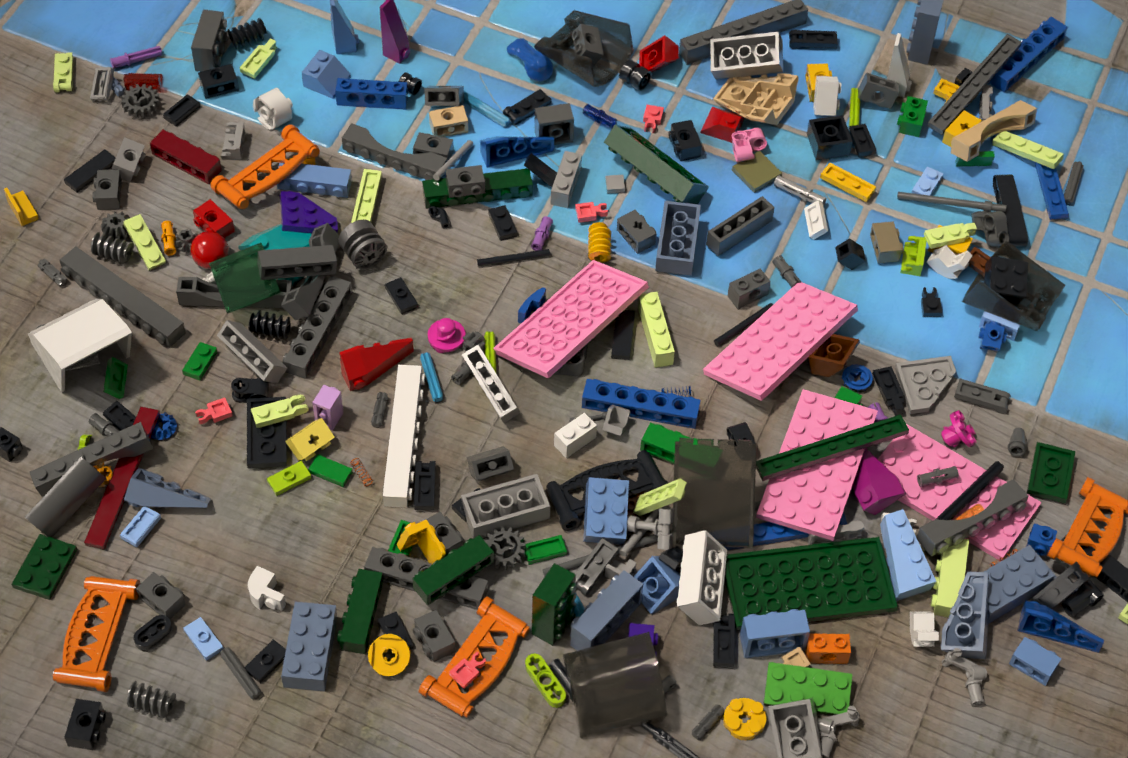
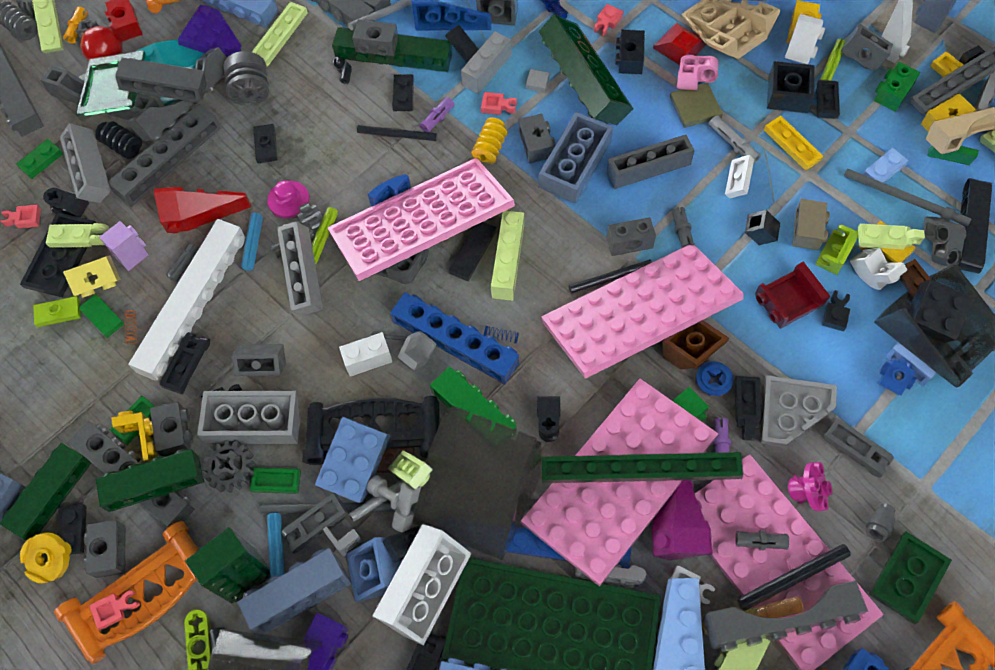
camera: 25 degrees right, 10 degrees up
none -> dark red panel [755,261,830,329]

